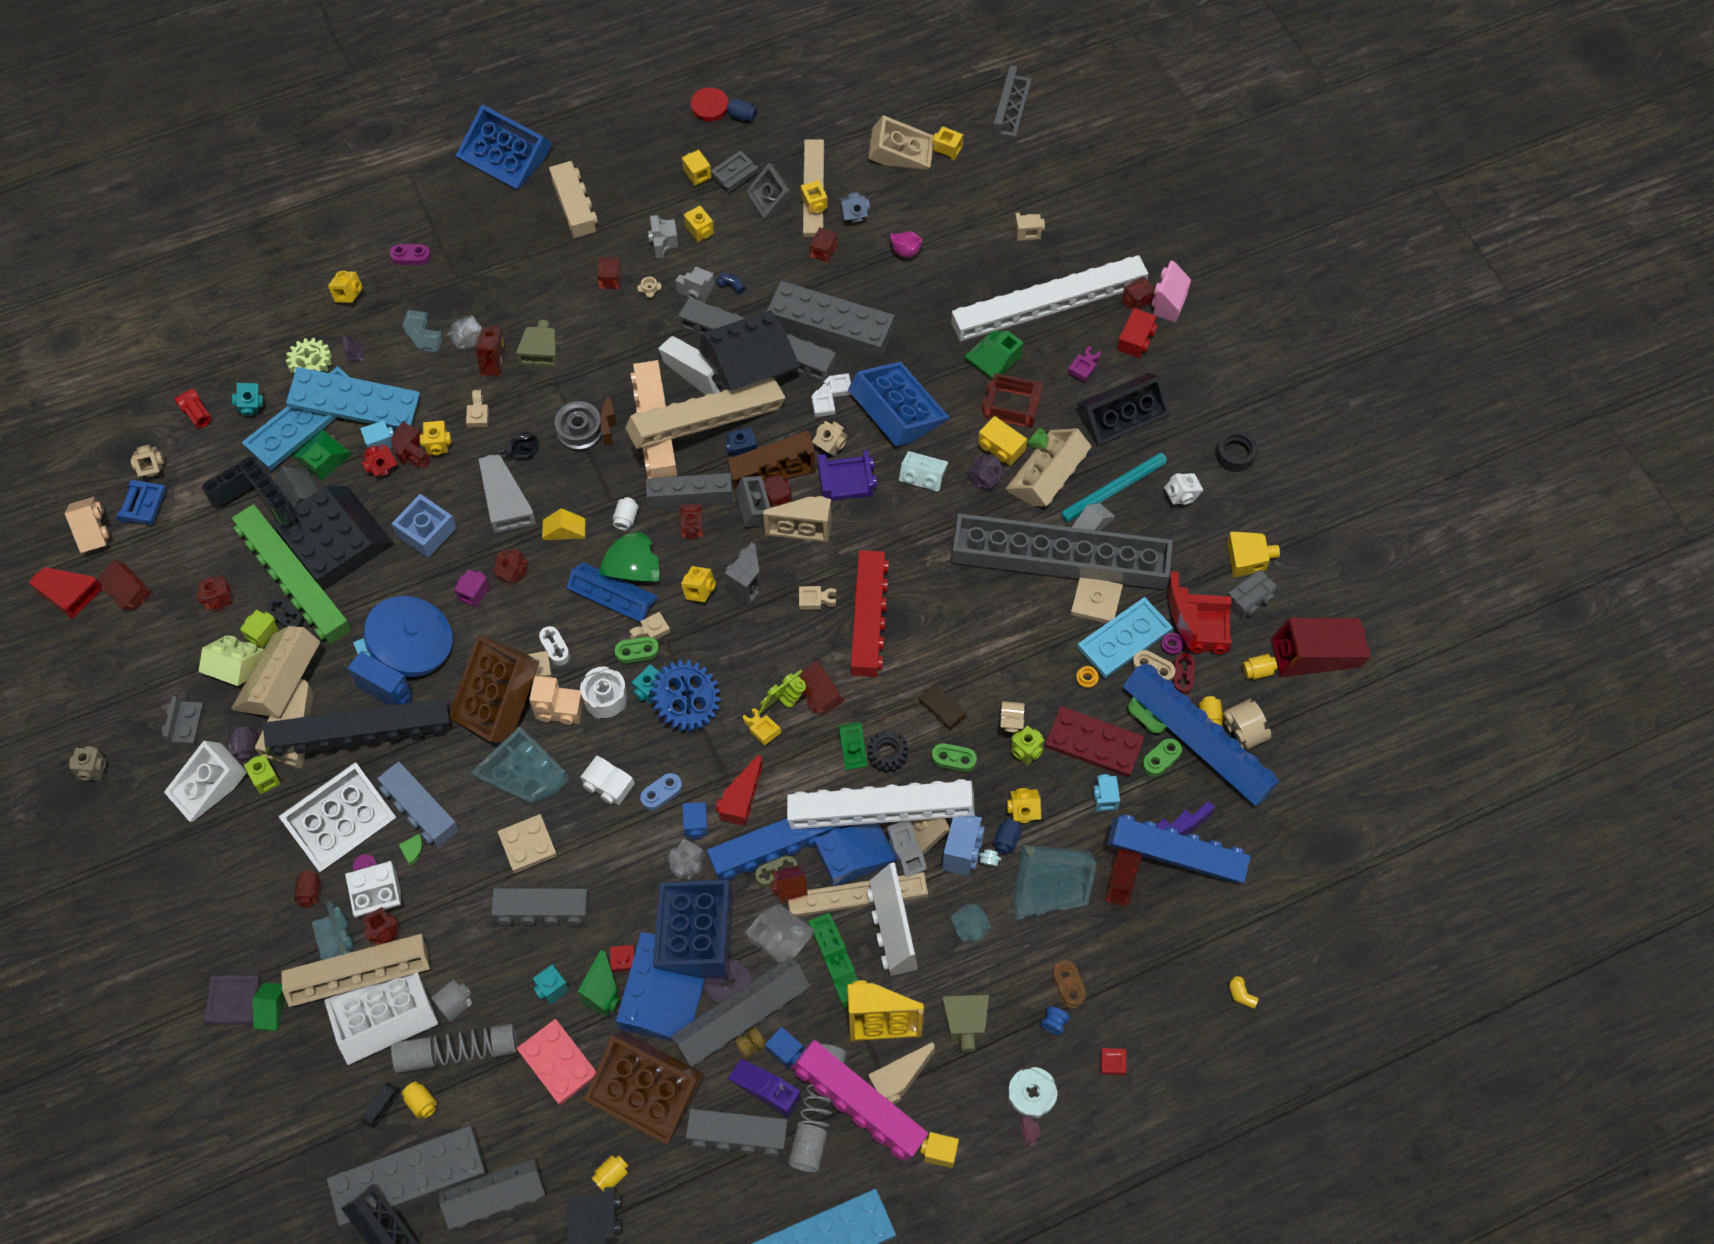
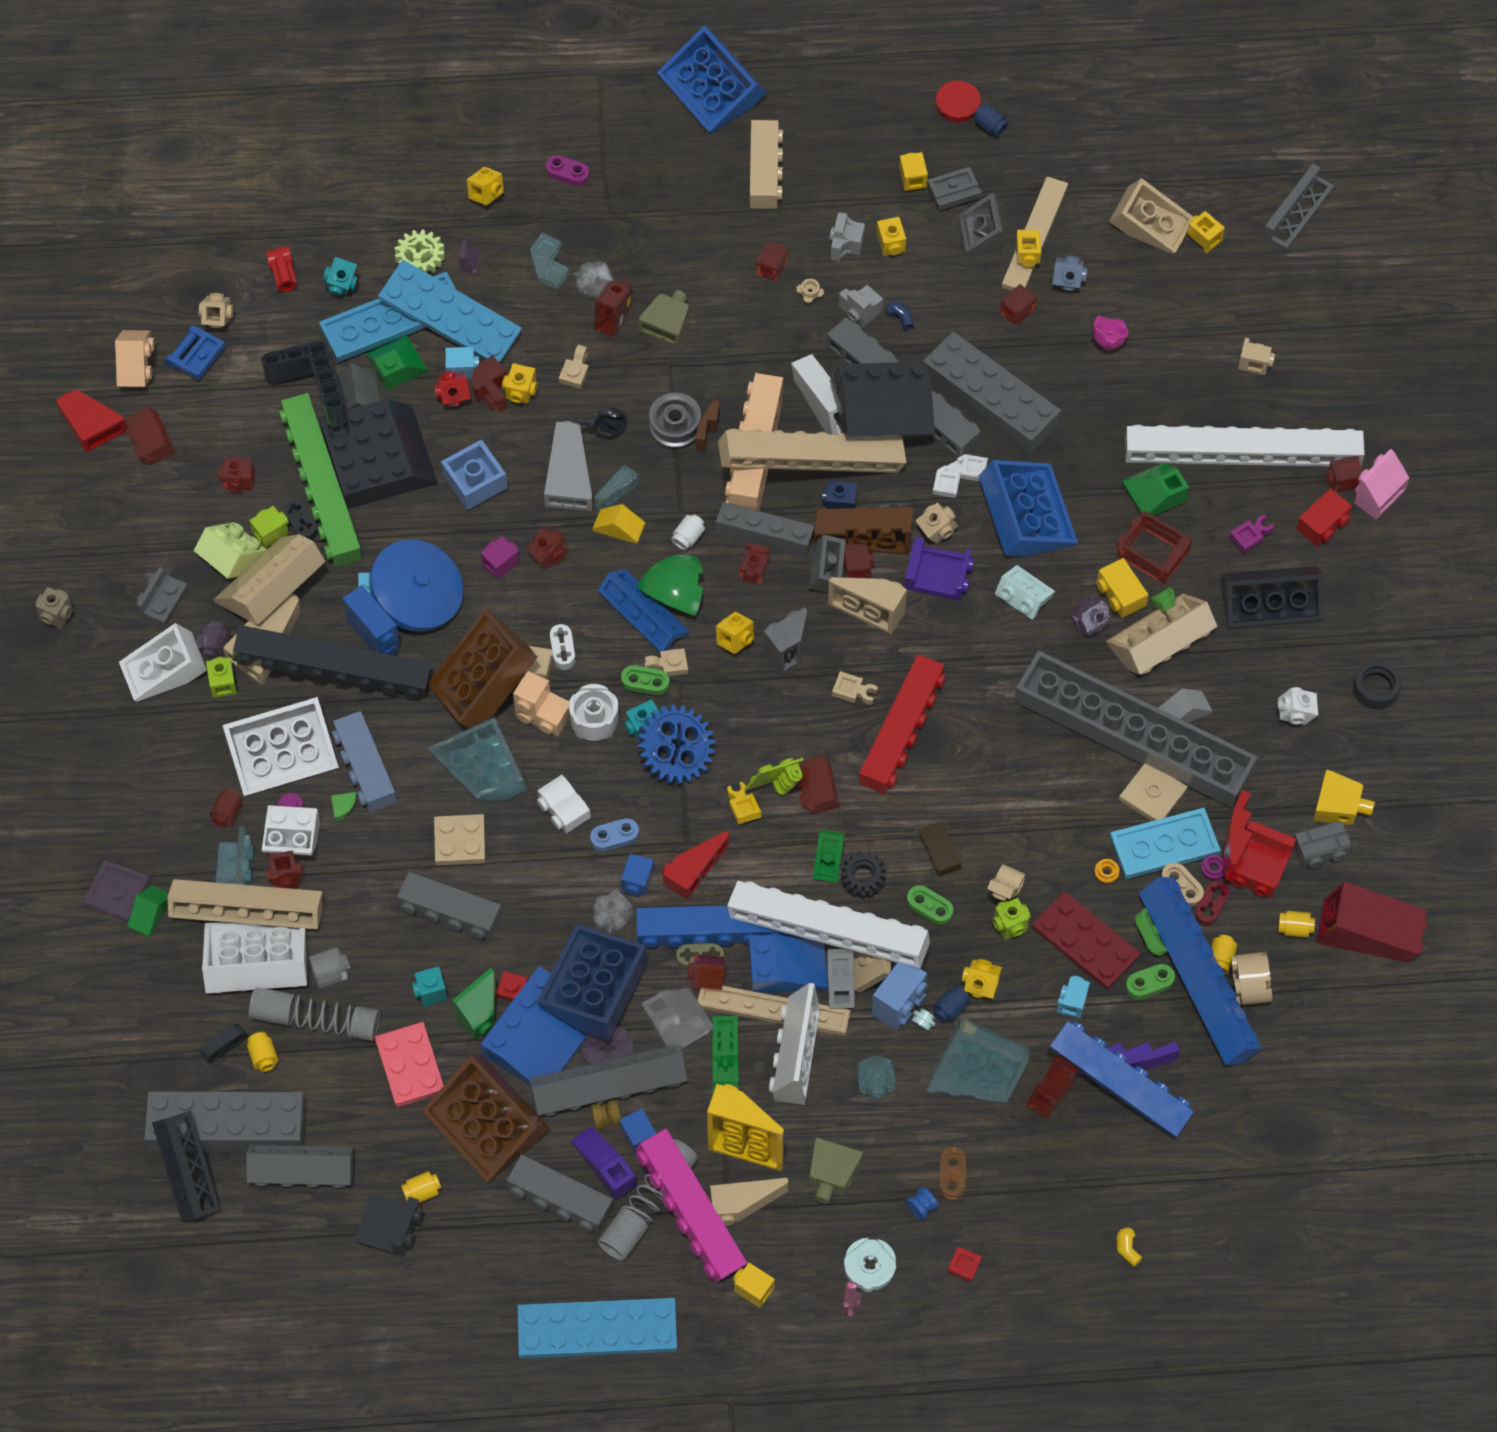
camera: 20 degrees right, 0 degrees up
teal axle [1061,453,1167,522] -> none
none -> clear light blue slope [595,465,639,511]

